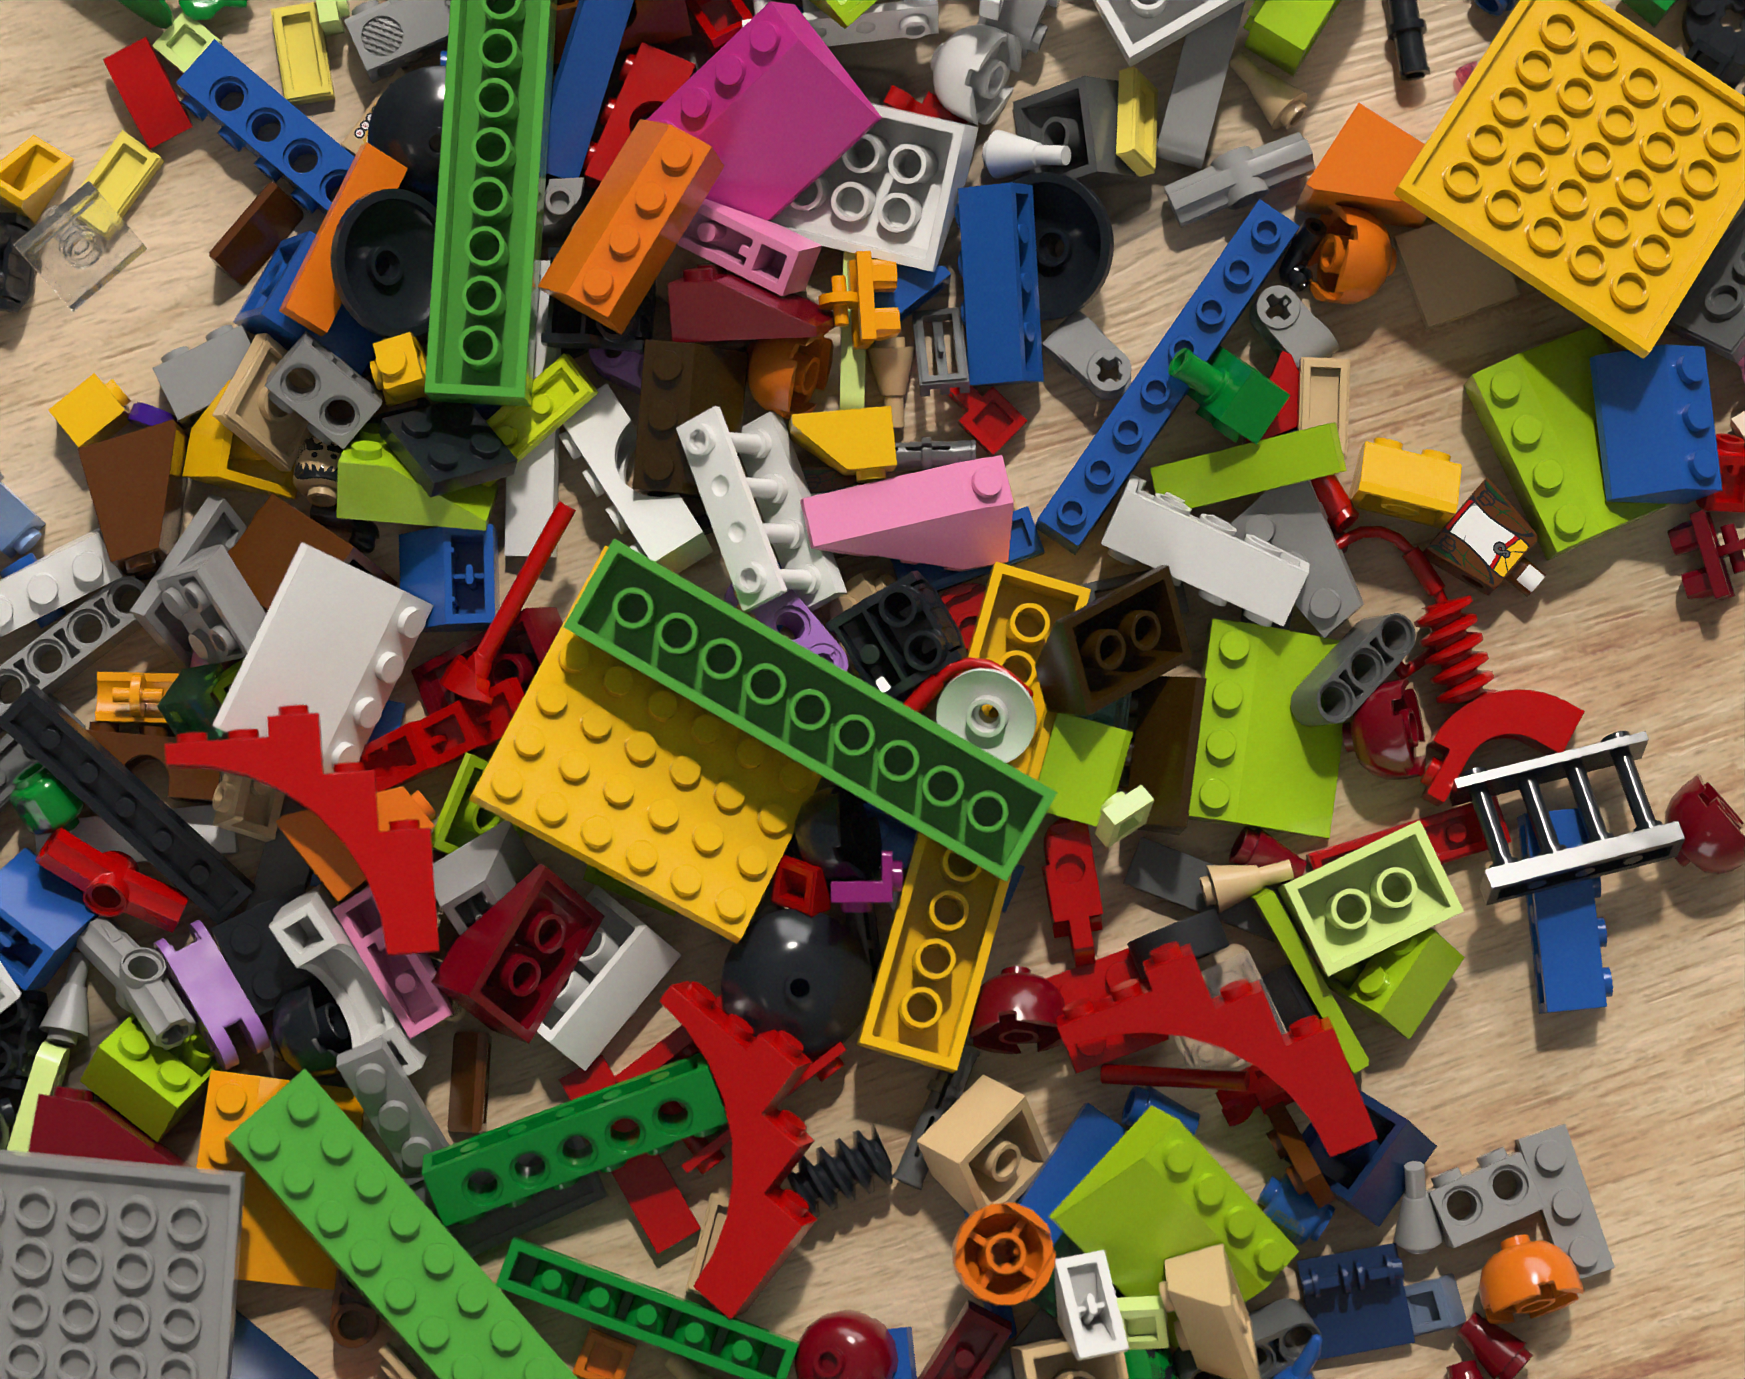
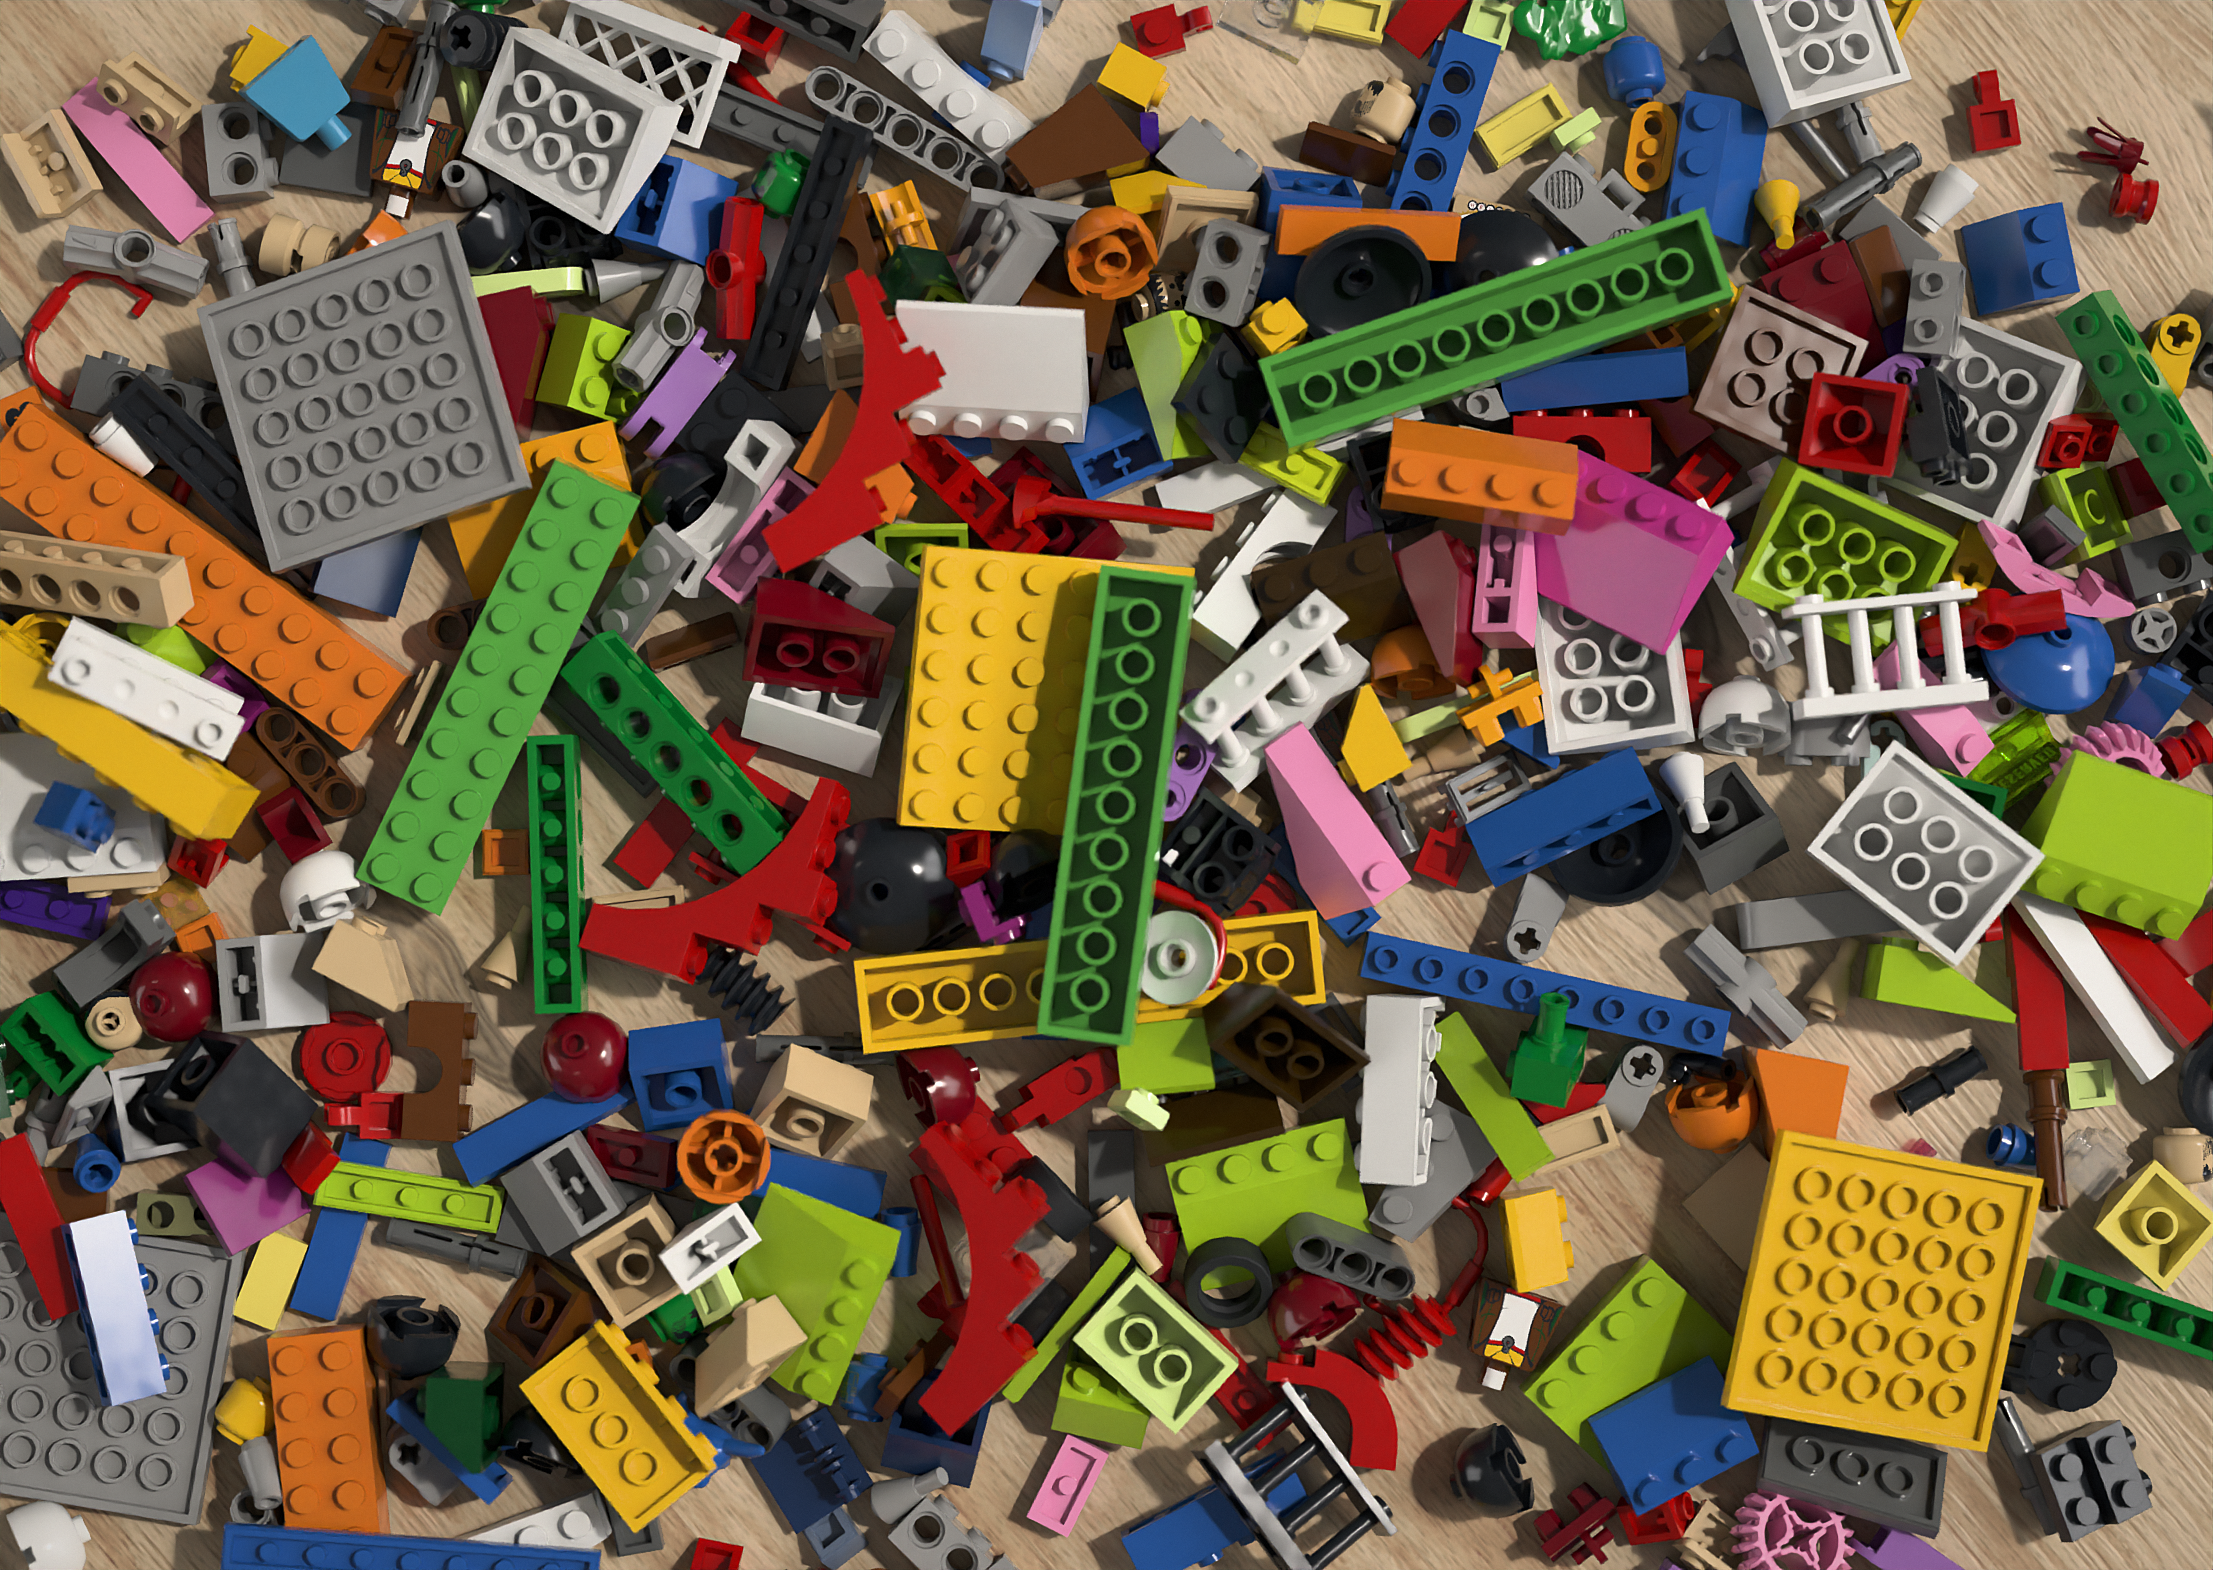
camera: 70 degrees right, 5 degrees up
light yellow tile [1116,66,1158,177] -> none
none -> blue slope [628,1018,736,1133]
none -> bright pink plate [1027,1433,1109,1537]
none -> orange cylinder [1064,205,1159,300]
none -> red plate [1130,3,1213,60]
none -> black tyre [1183,1236,1273,1329]
none -> tan head [1350,77,1418,145]
none -> black cylinder [1449,1423,1535,1519]

